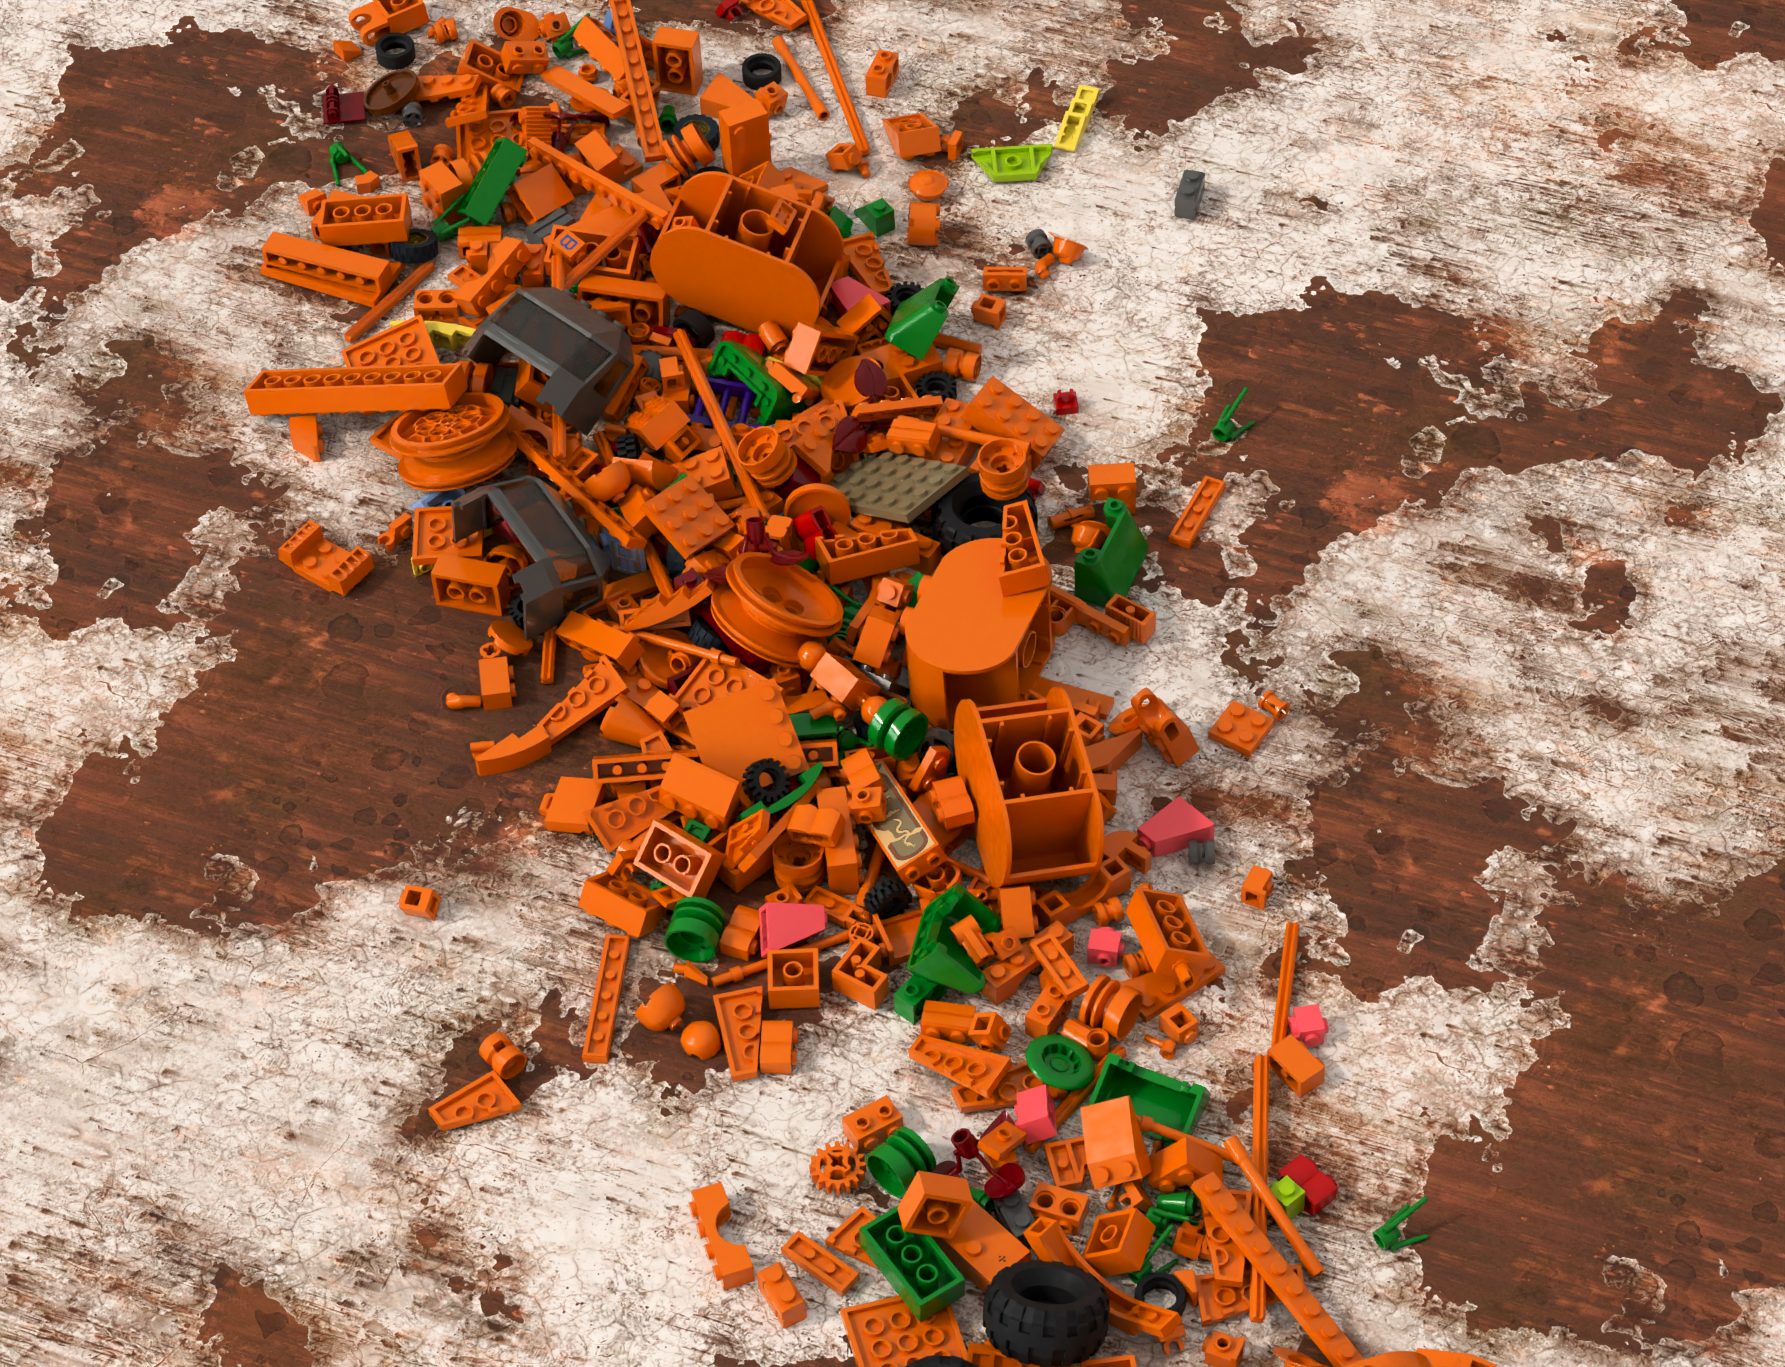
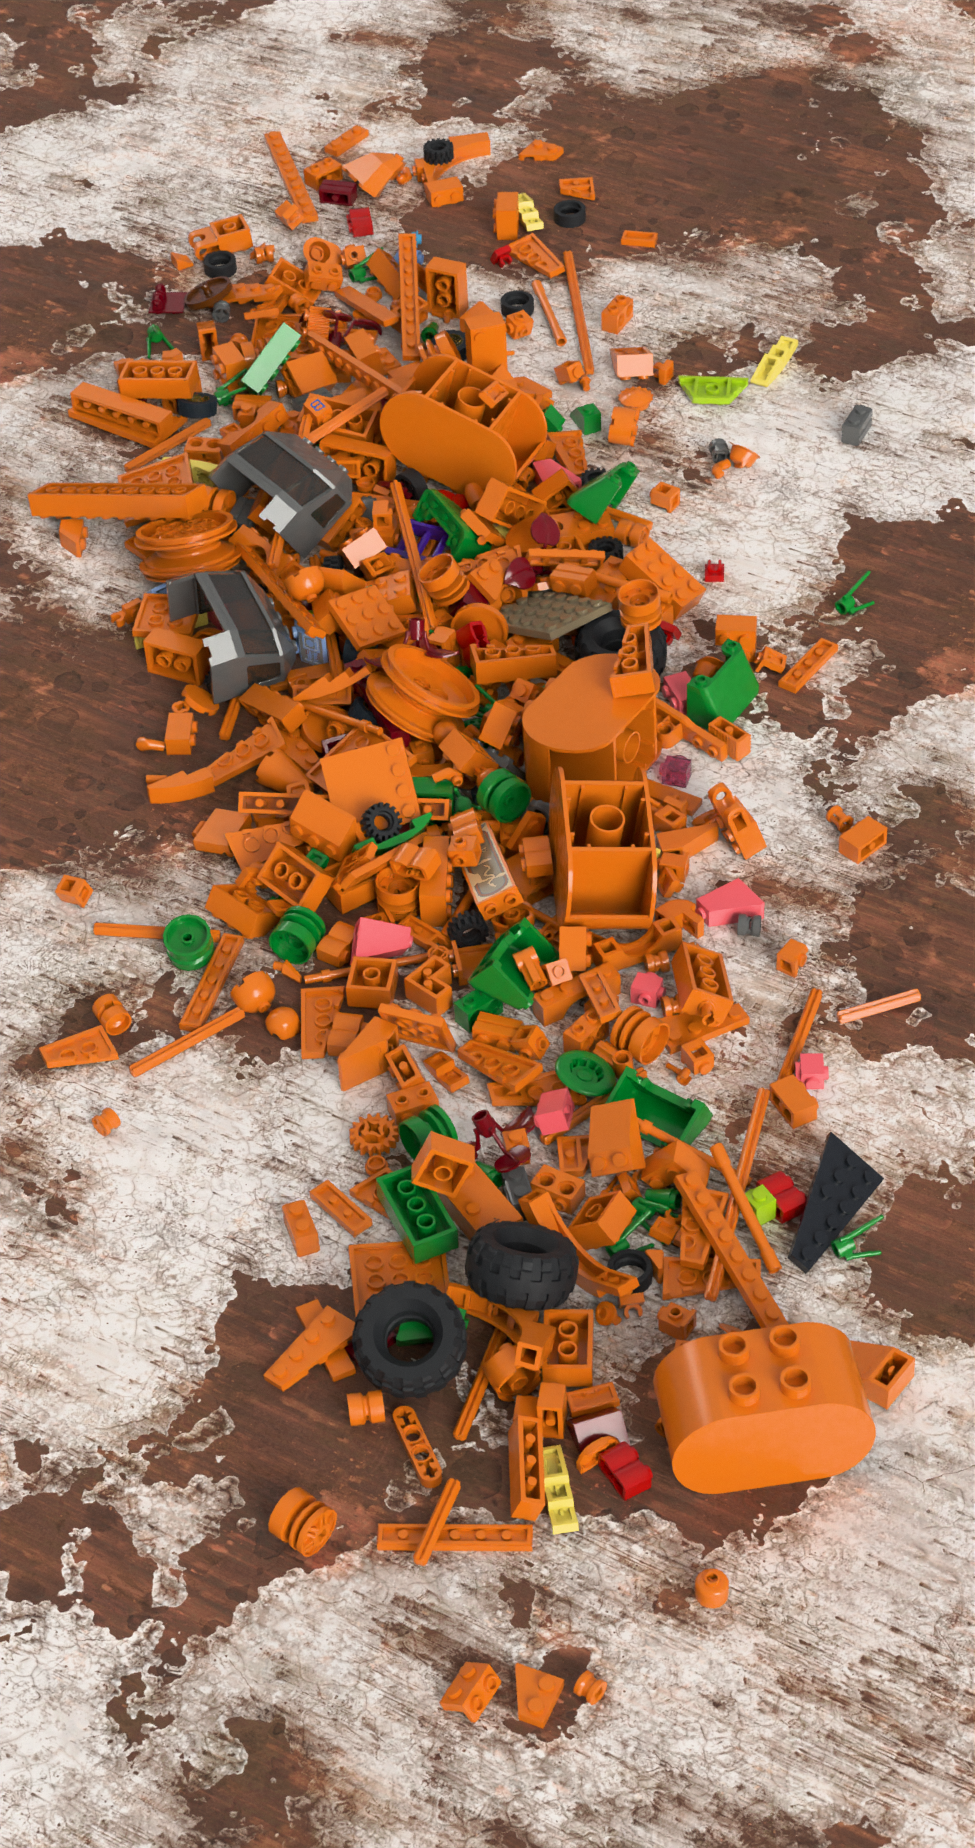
camera: 10 degrees right, 5 degrees down
orange plate [278,520,375,596] -> none
orange brick [644,690,685,733] -> none
orange arch [688,1182,755,1290] -> none
orange plate [977,1121,1027,1161] -> none
orange bracket [983,267,1027,291] -> none
orange pin [1047,504,1095,531] -> none
orange plate [1208,700,1275,757] -> none
none -> orange wheel [92,1107,121,1136]
none -> orange axle [93,922,221,943]
none -> orange axle [129,1006,245,1077]
none -> green wheel [163,914,215,971]
none -> orange slope [337,1016,399,1092]
none -> orange plate [365,1155,388,1176]
none -> orange plate [378,1003,457,1053]
none -> orange brick [385,1043,427,1090]
none -> orange slope [423,1051,470,1093]
none -> orange hand [432,310,454,324]
none -> orange plate [595,1301,622,1326]
none -> clear pink brick [659,755,692,788]
none -> coral brick [661,671,691,715]
none -> orange bracket [754,646,787,674]
none -> black wing [788,1132,884,1274]
none -> axle [837,988,921,1024]
none -> orange brick [839,816,887,864]

